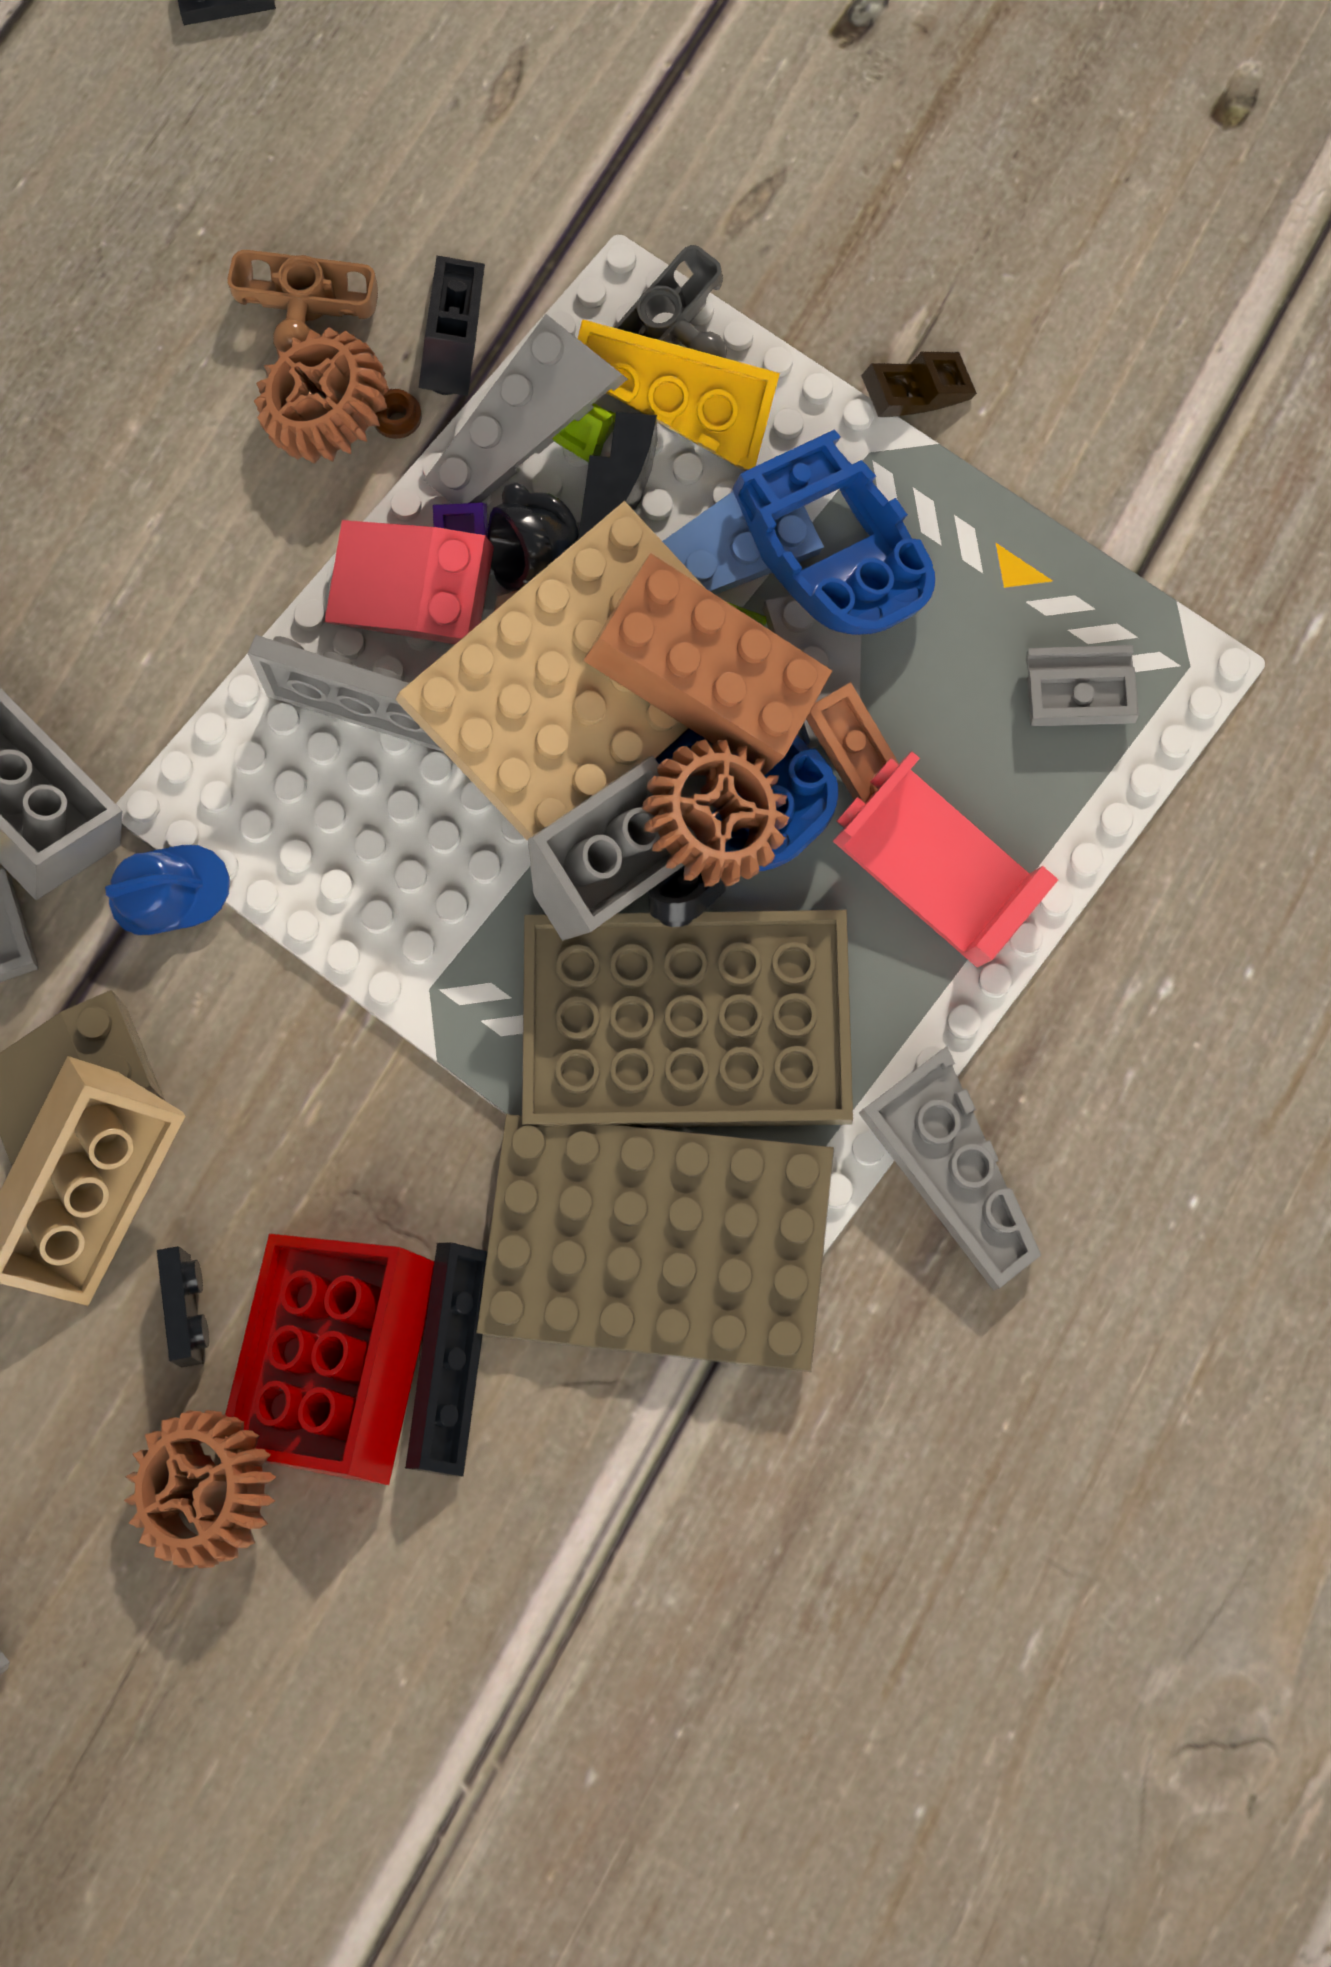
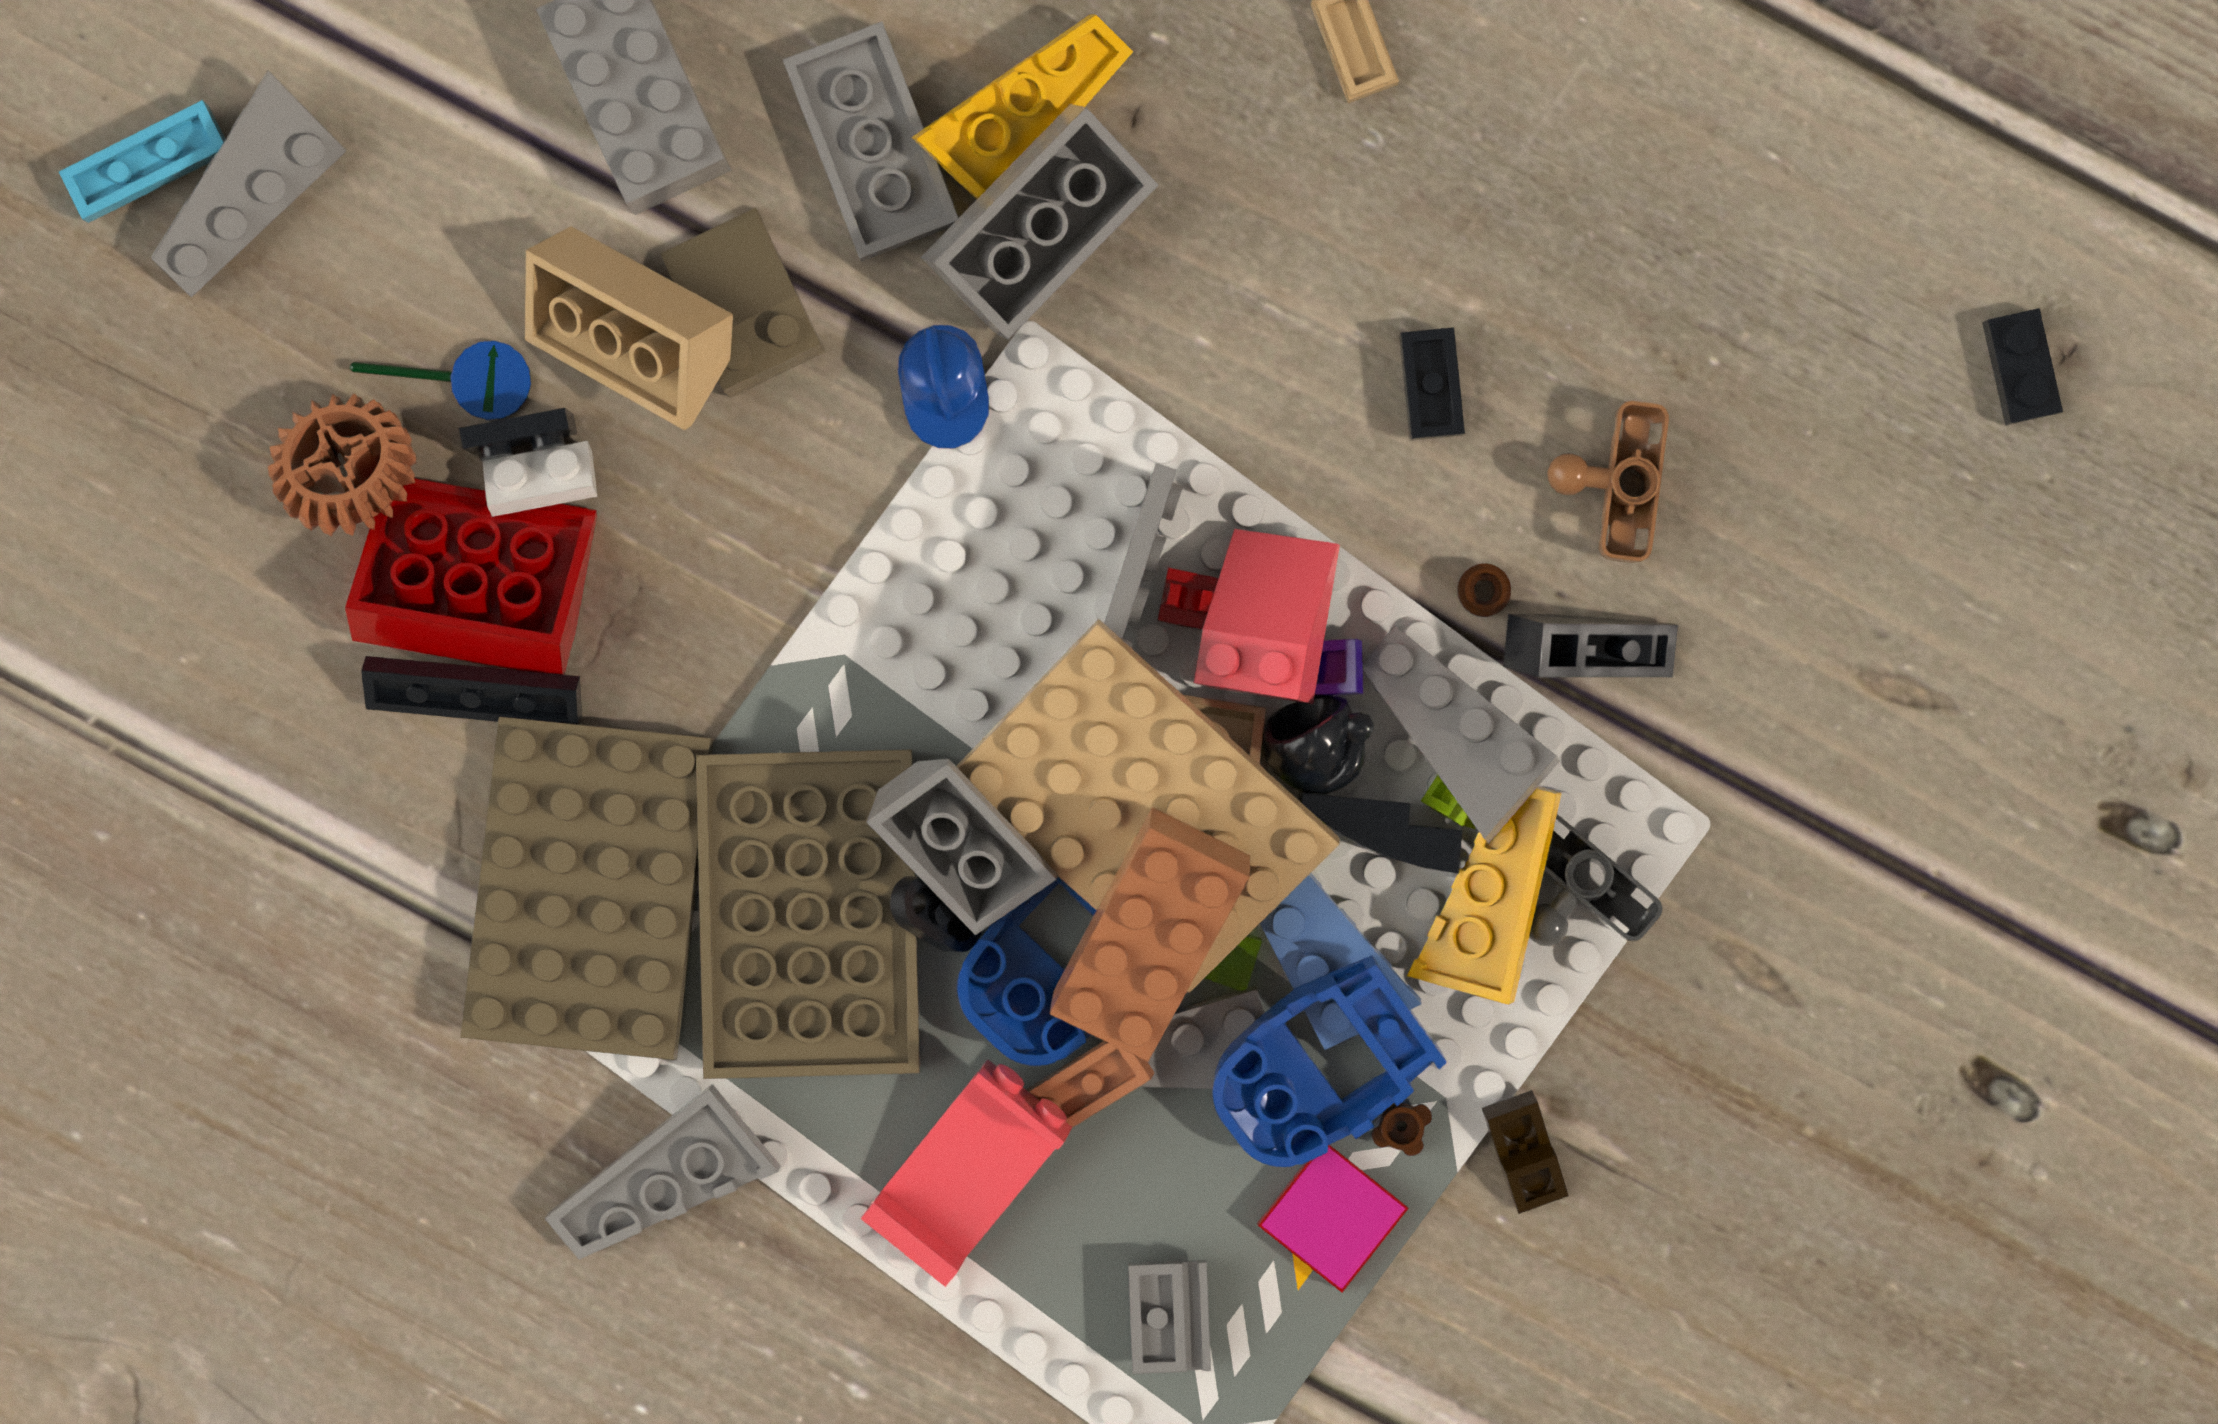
camera: 80 degrees right, 15 degrees up
nougat gear [254,327,389,464] -> none
nougat gear [641,739,790,887] -> none
none -> blue piece [349,341,531,420]
none -> white plate [483,441,597,517]
none -> red tile [1157,567,1219,630]
none -> dark pink tile [1257,1145,1409,1293]
none -> reddish brown plate [1372,1103,1432,1156]
none -> black plate [1399,327,1465,441]

